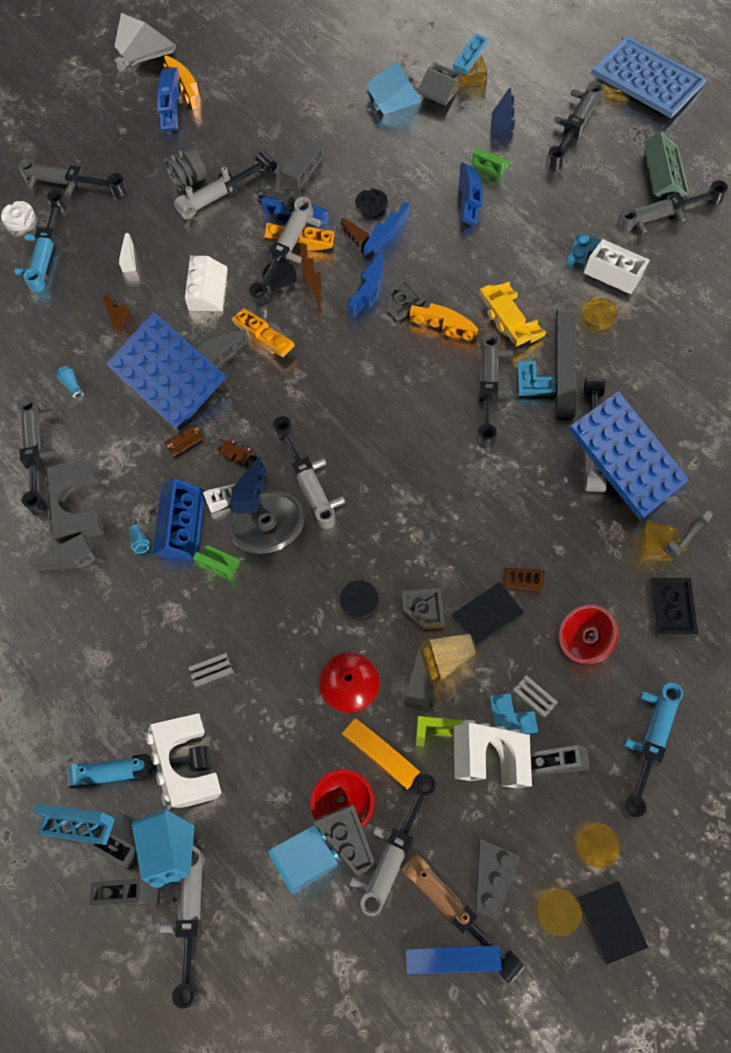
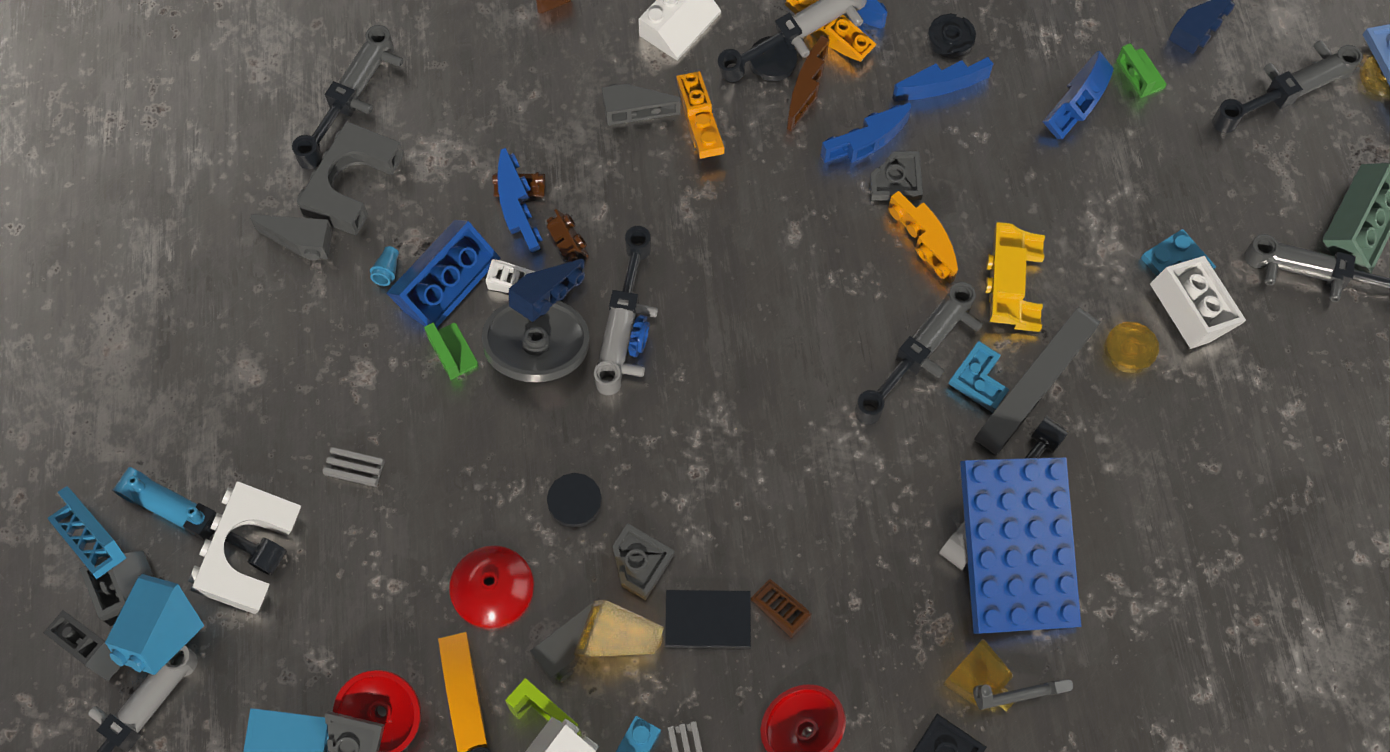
camera: 30 degrees right, 0 degrees up
dark azure cone [56,366,80,394] -> none
blue plate [106,311,227,431] -> none
reddish brown slope [341,217,369,252] -> none
none -> blue slope [497,148,543,253]
none -> blue gear [628,315,650,357]

